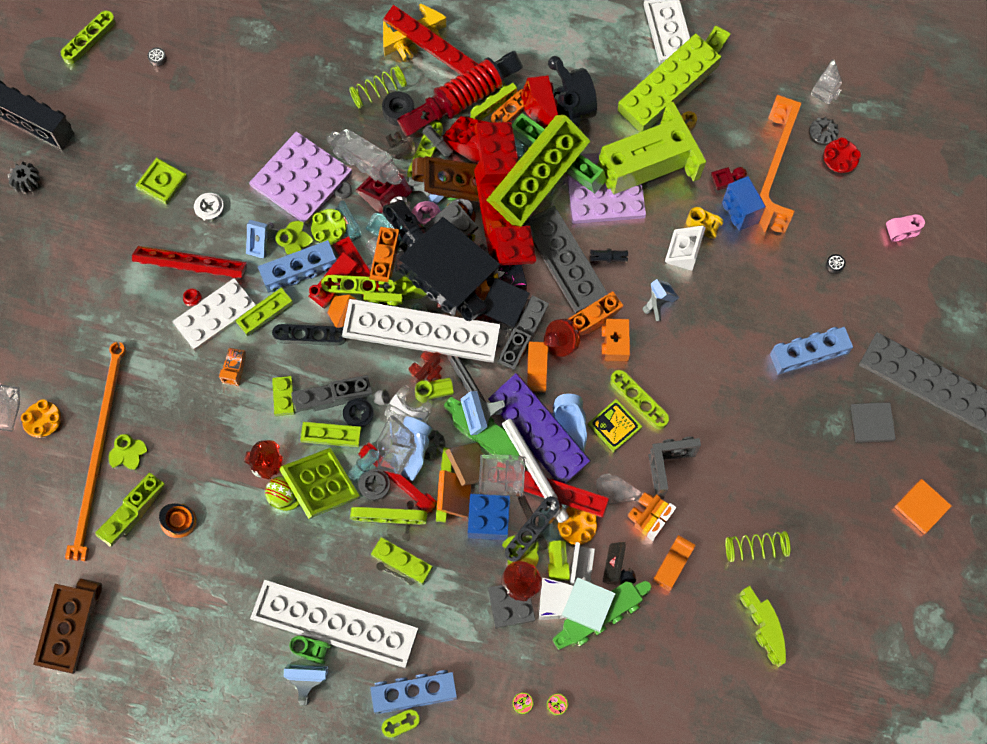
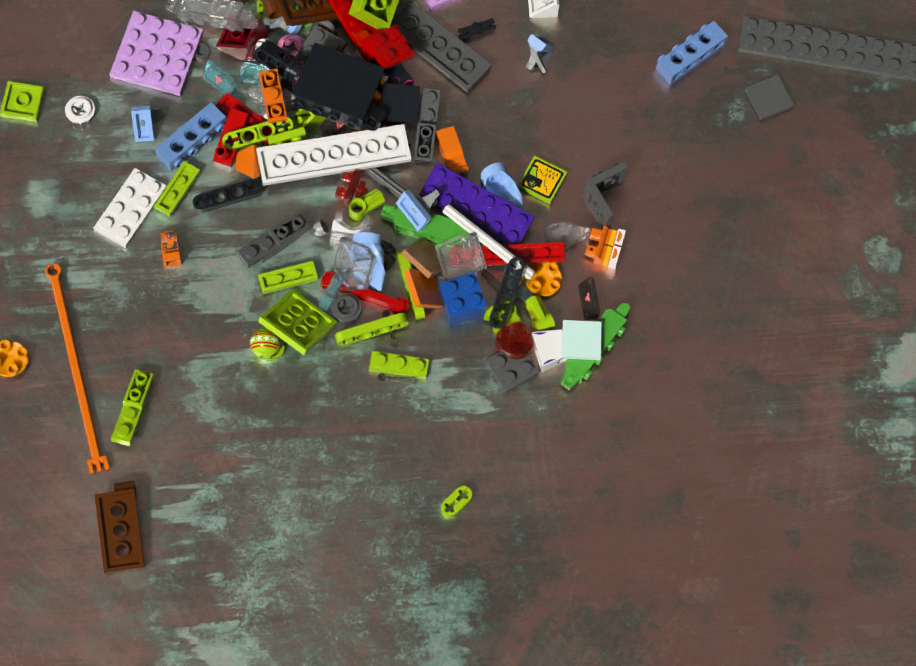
camera: 25 degrees left, 0 degrees up
lime plate [109,434,147,470] -> none
red plate [132,246,247,278] -> none
orange piece [159,503,197,538] -> none
red plate [183,288,202,307] -> none
clear red tile [244,440,283,479] -> none
white plate [250,580,418,669] -> none
lime plate [272,376,295,417] -> none
lime plate [275,221,313,255] -> none
light blue piece [284,664,328,705] -> none
bright green piece [289,636,331,665] -> none
lime dish [311,209,347,245] -> none
black gear [343,398,374,428] -> none
medium blue brick [370,670,457,715] -> none
tile [512,693,533,714] -> none
clear red tile [544,318,580,357] -> none
tile [547,694,568,716] -> none
orange slope [566,291,624,336] -> none
white panel [569,542,595,586] -> none
orange brick [601,319,630,361] -> none
lime beam [610,370,669,430] -> none
black hinge [620,568,636,584] -> none
orange piece [652,535,696,591] -> none
lime piece [726,531,791,562] -> none
lime slope [740,586,786,667] -> none
orange tile [895,479,952,535] -> none

